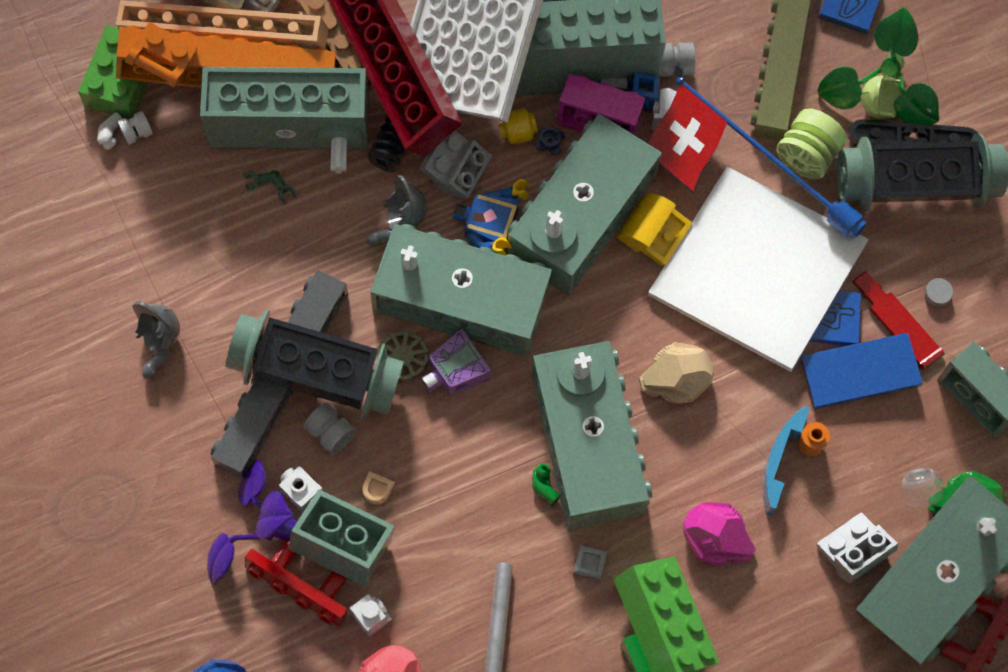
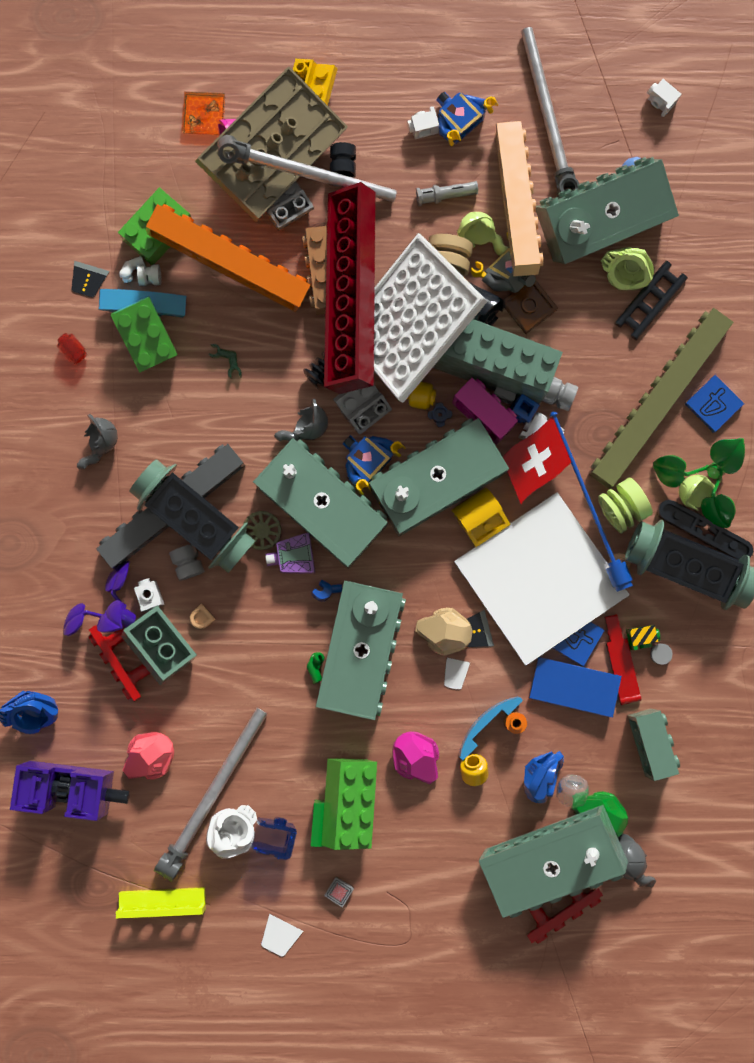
camera: 25 degrees right, 15 degrees up
light nougat brick [116,0,329,49] -> none
orange plate [125,22,198,88] -> none
sand green piece [200,67,369,173] -> none
white brick [350,594,392,637] -> none
light grey tile [573,545,607,581] -> none
light grey brick [817,513,898,583] -> none
none -> clear red brick [57,333,88,364]
none -> black sticker [71,261,109,297]
none -> dark azure slope [98,289,186,318]
none -> bright green brick [111,296,177,373]
none -> blue piece [312,580,342,602]
none -> white sticker [444,658,470,689]
none -> yellow head [460,754,489,786]
none -> black sticker [467,610,494,647]
none -> blue helmet [524,751,564,803]
none -> brick [626,625,661,650]

